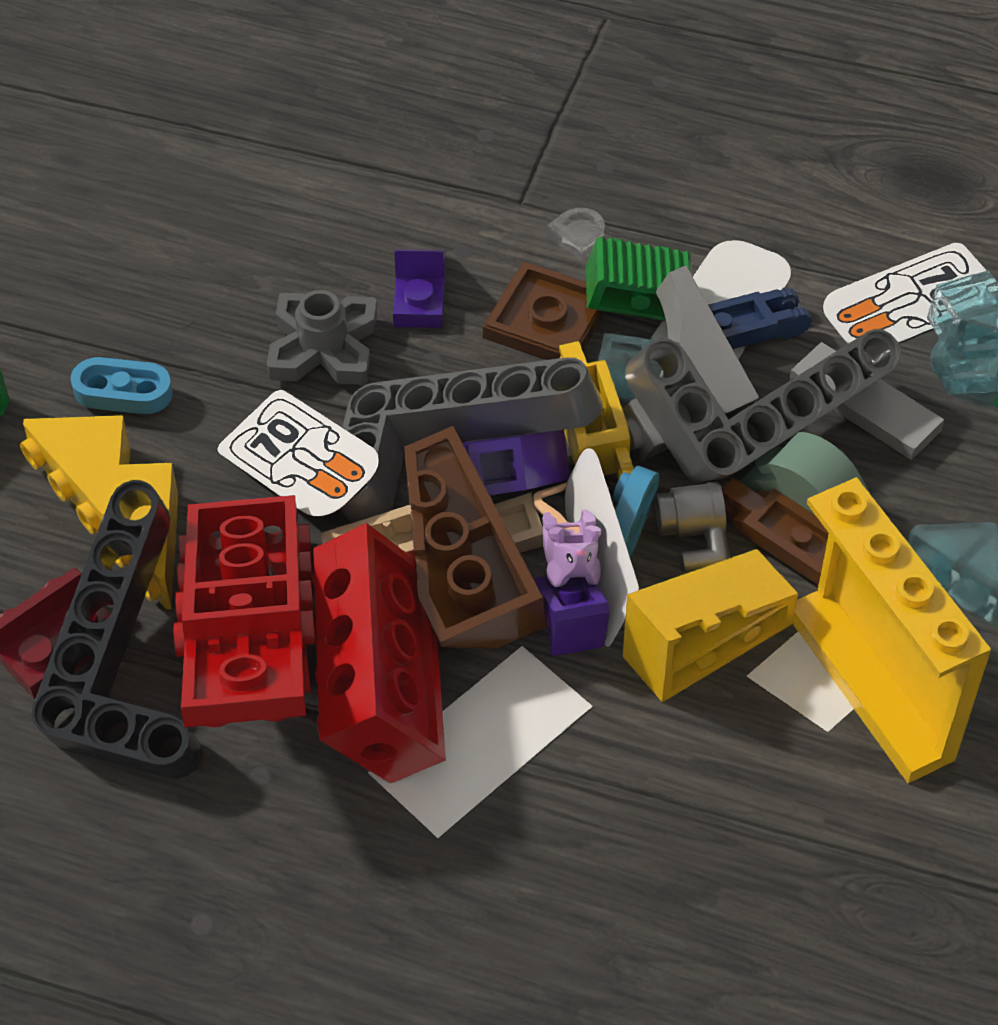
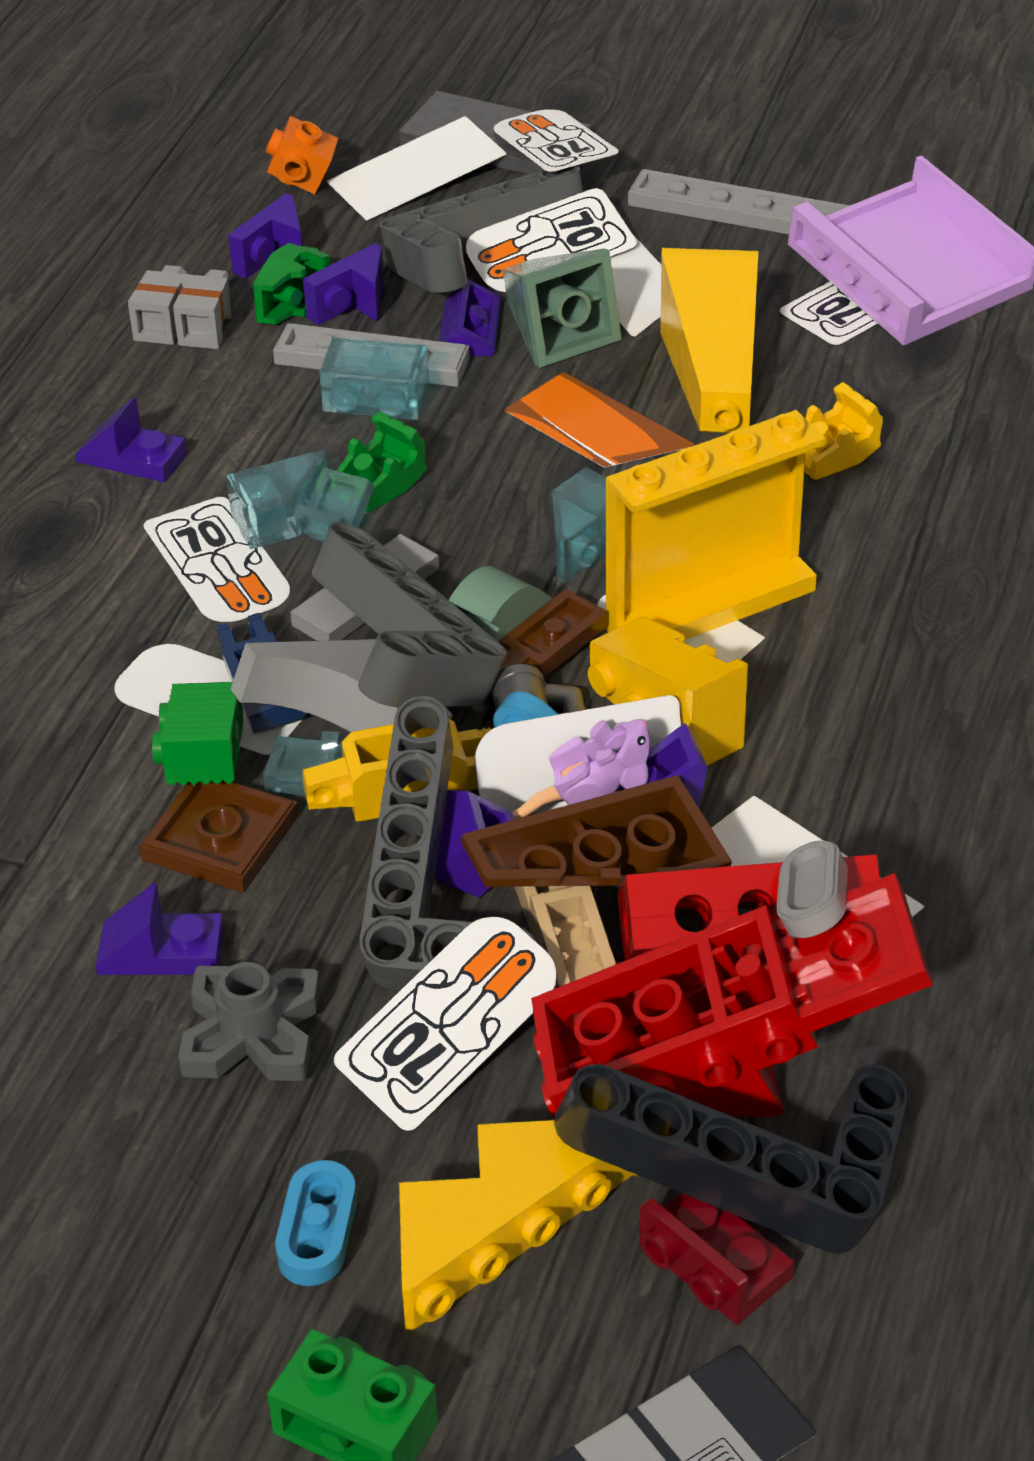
camera: 90 degrees left, 10 degrees down
clear tile [547,208,605,261] -> none
none -> light grey tile [777,841,848,938]

